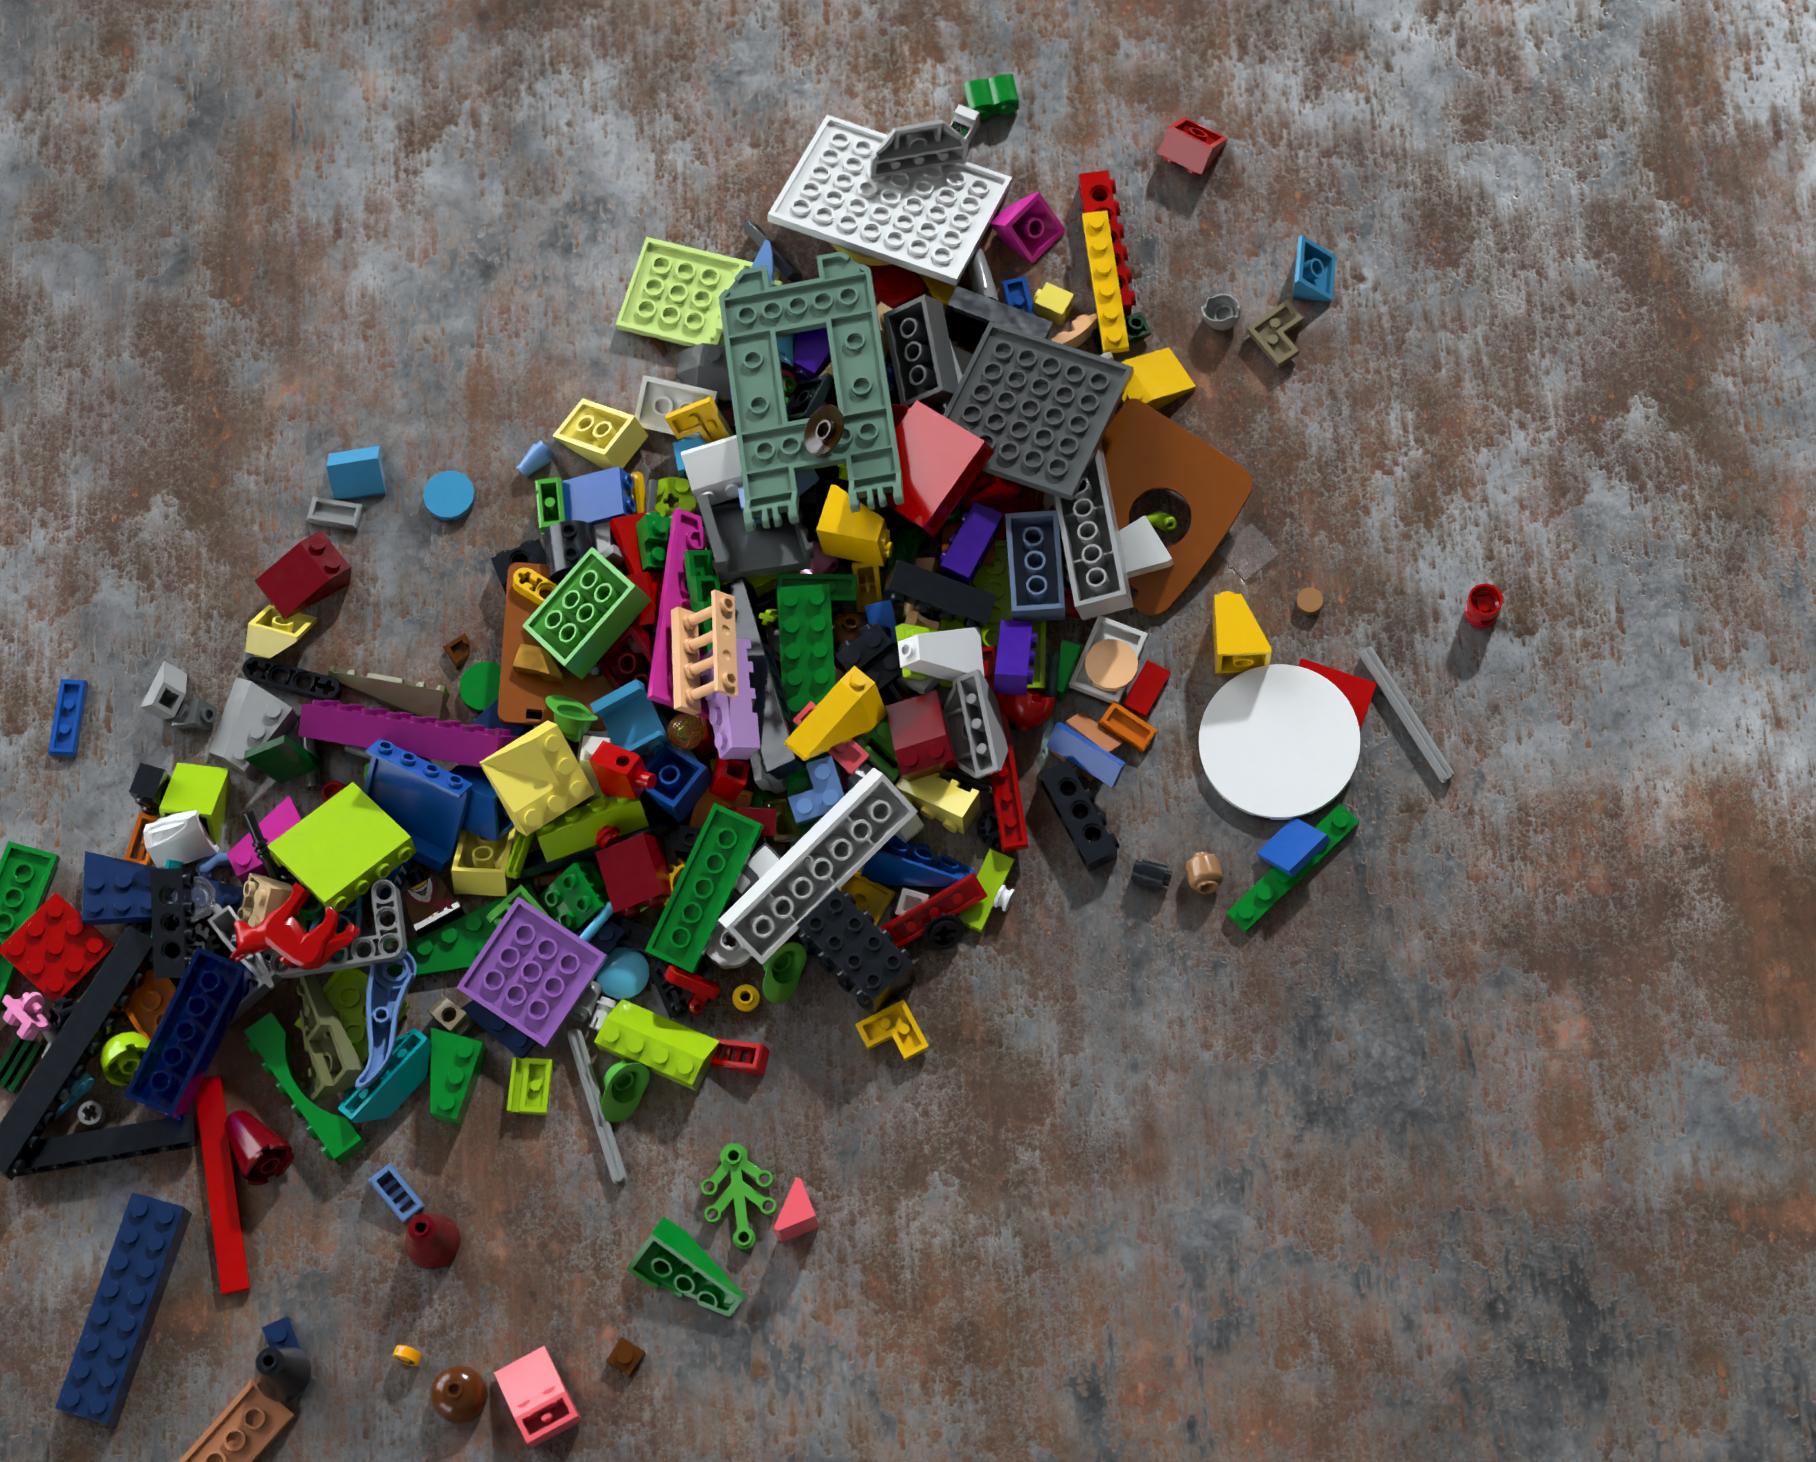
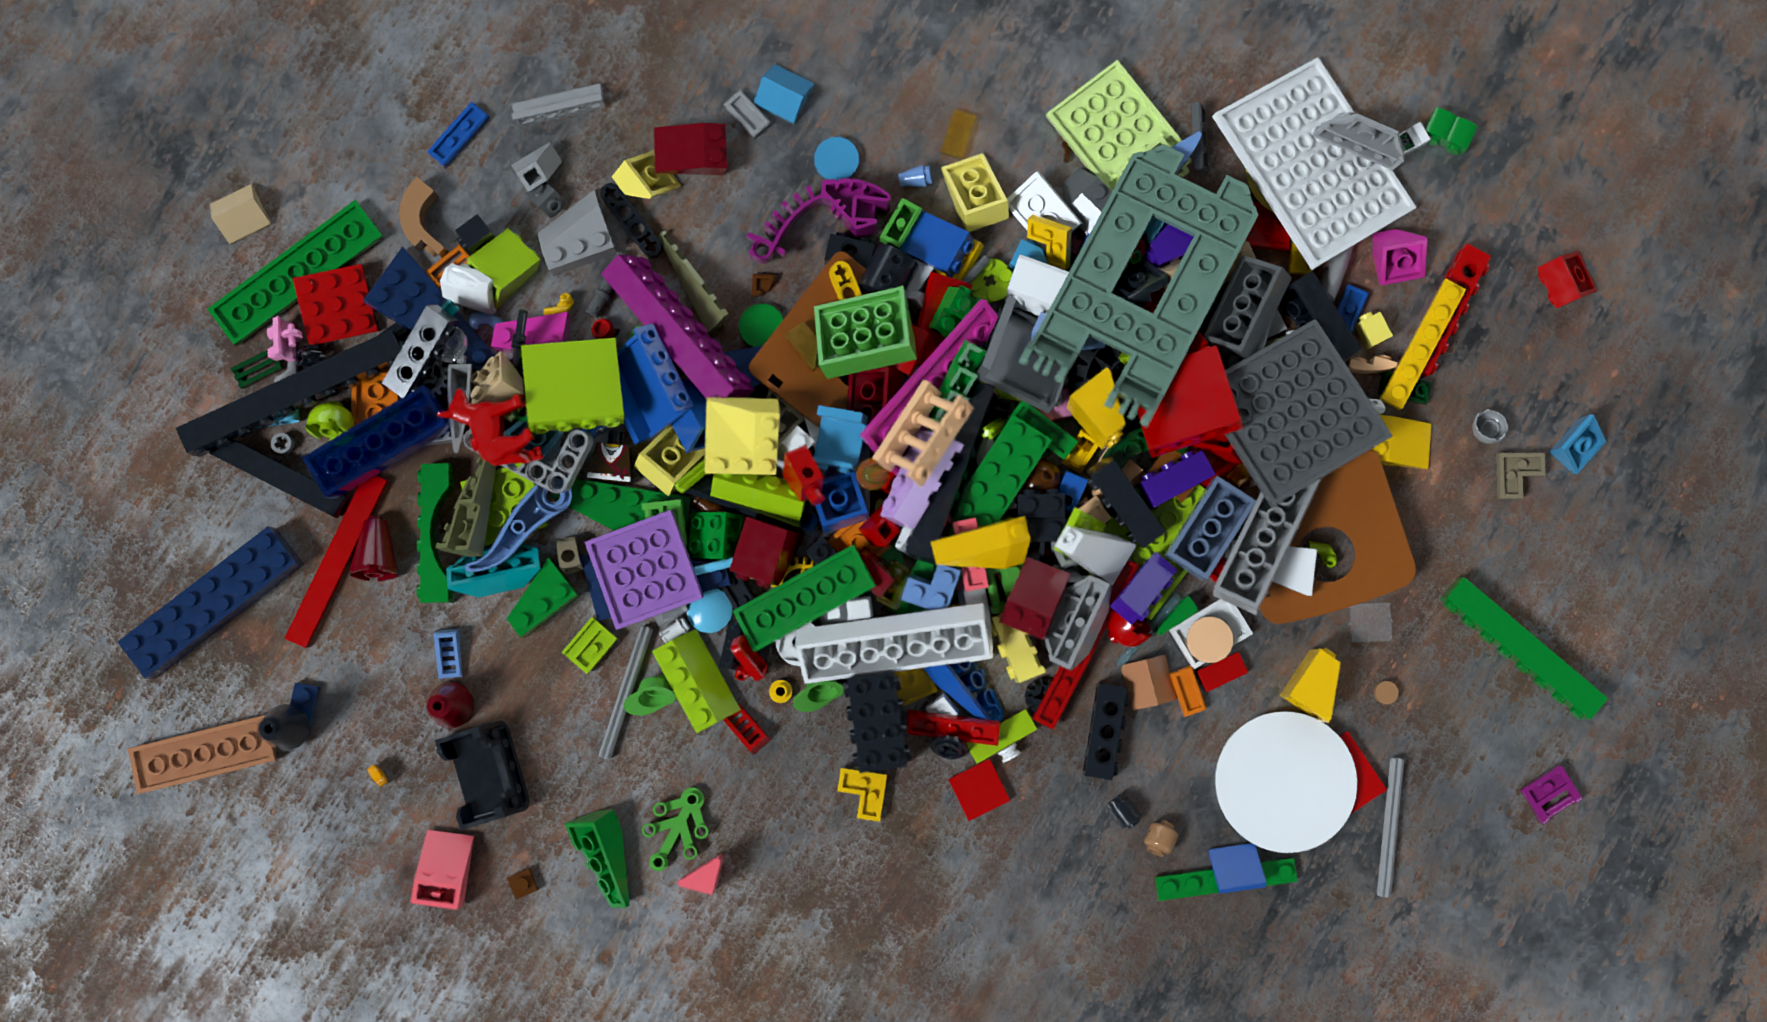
camera: 25 degrees right, 15 degrees up
dark green tile [244,735,321,784] -> none
reddish brown cylinder [430,1365,489,1424] -> none
bright green piece [545,695,598,742] -> none
red plate [595,825,622,849] -> none
dark brown dish [804,404,844,456] -> none
blue tile [1046,722,1126,787] -> none
red wheel [1464,583,1503,629] -> none
none -> medium nougat arch [399,176,449,258]
none -> black windscreen [435,721,530,831]
none -> light grey fence [511,84,606,128]
none -> yellow arm [543,293,574,316]
none -> magenta piece [746,178,891,264]
none -> clear yellow tile [940,109,976,160]
none -> red tile [948,759,1010,821]
none -> green brick [1440,577,1608,720]
none -> magenta plate [1519,765,1583,825]

